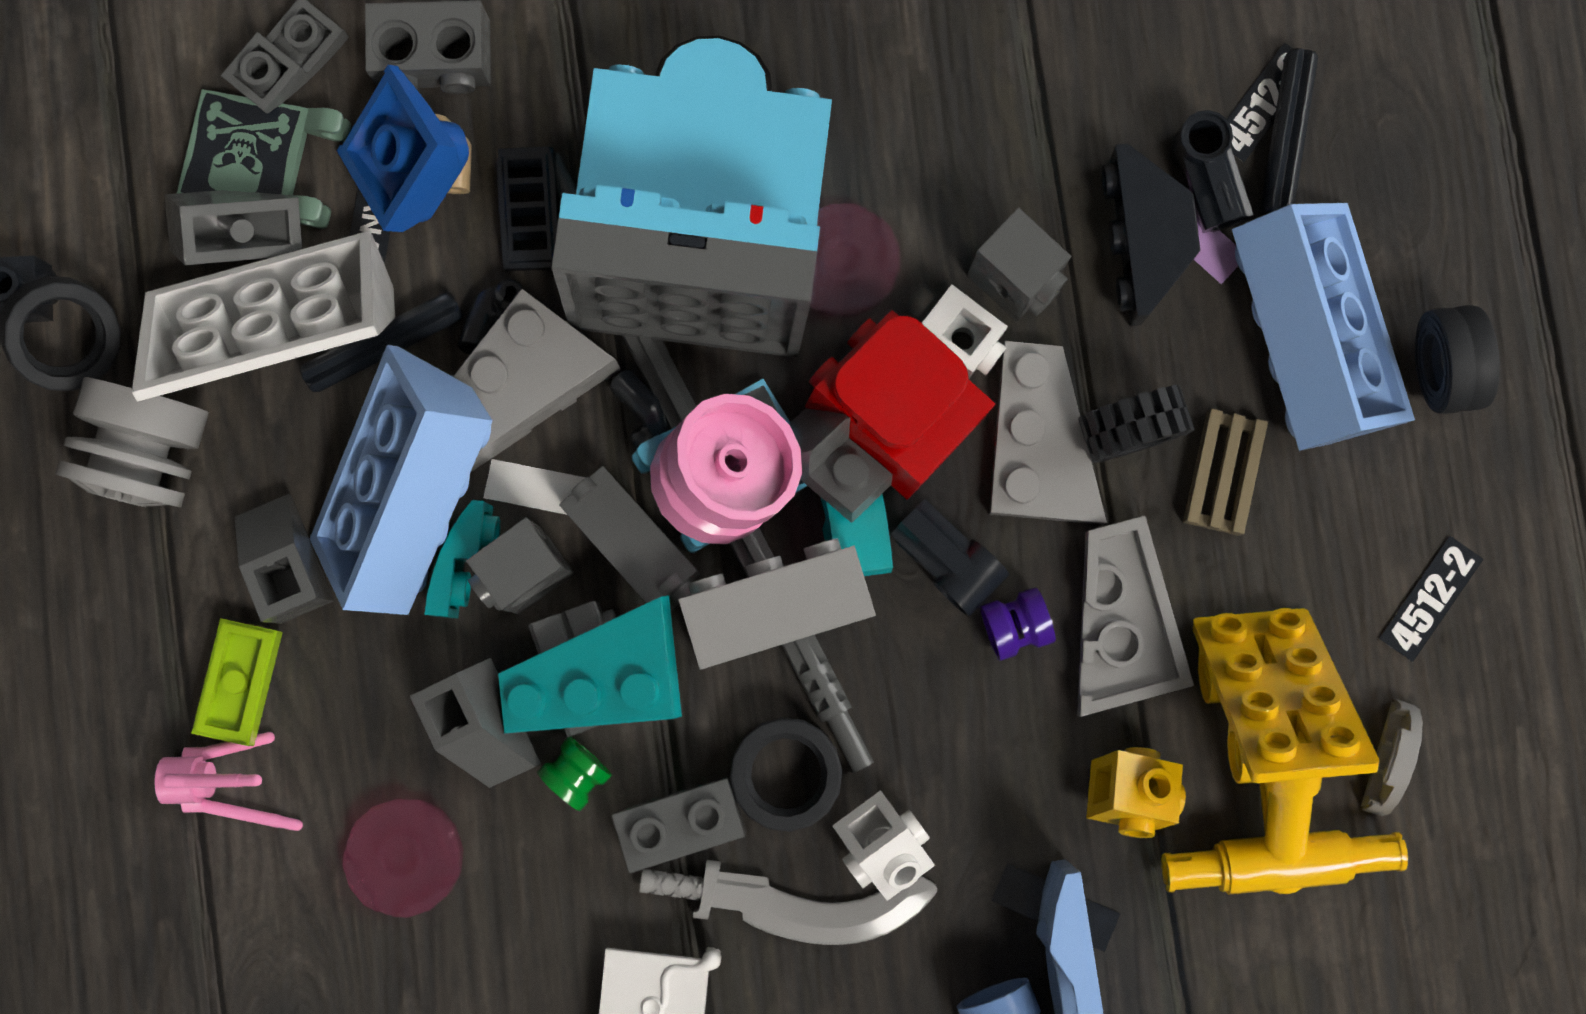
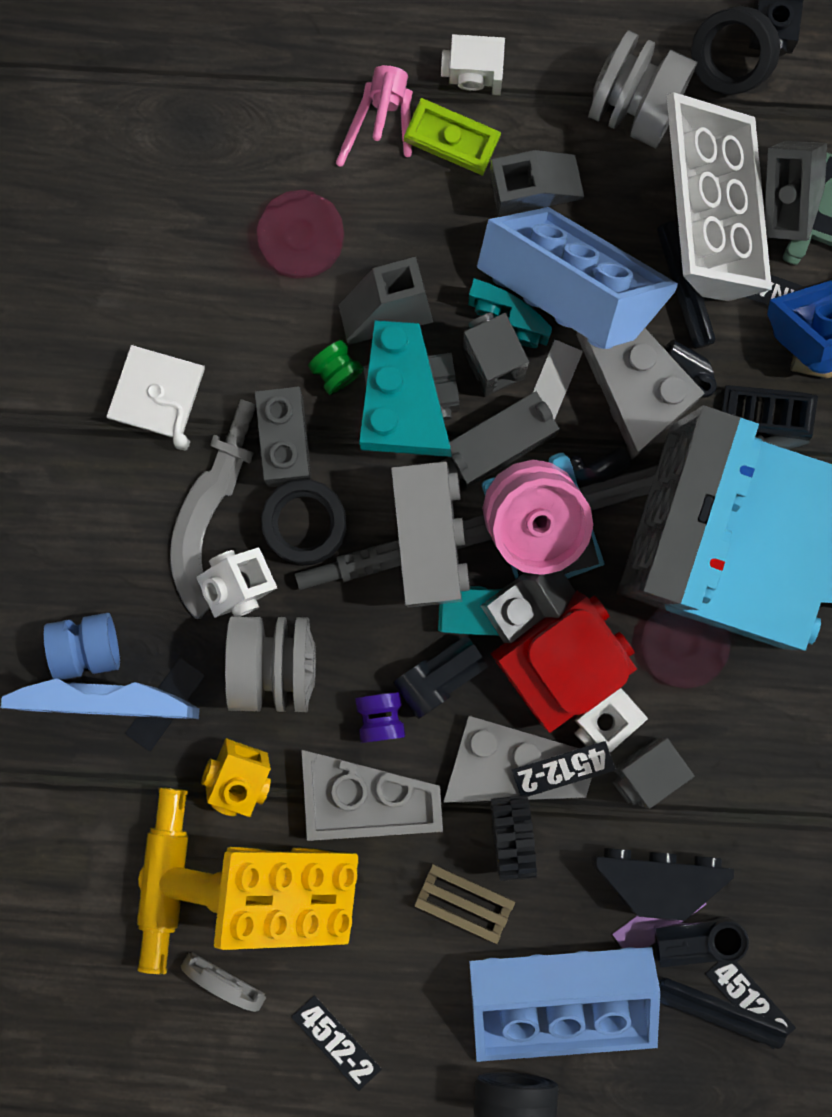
camera: 100 degrees right, 0 degrees up
none -> light grey wheel [225,617,316,712]
none -> white brick [441,34,505,95]
none -> black sticker [511,741,616,797]

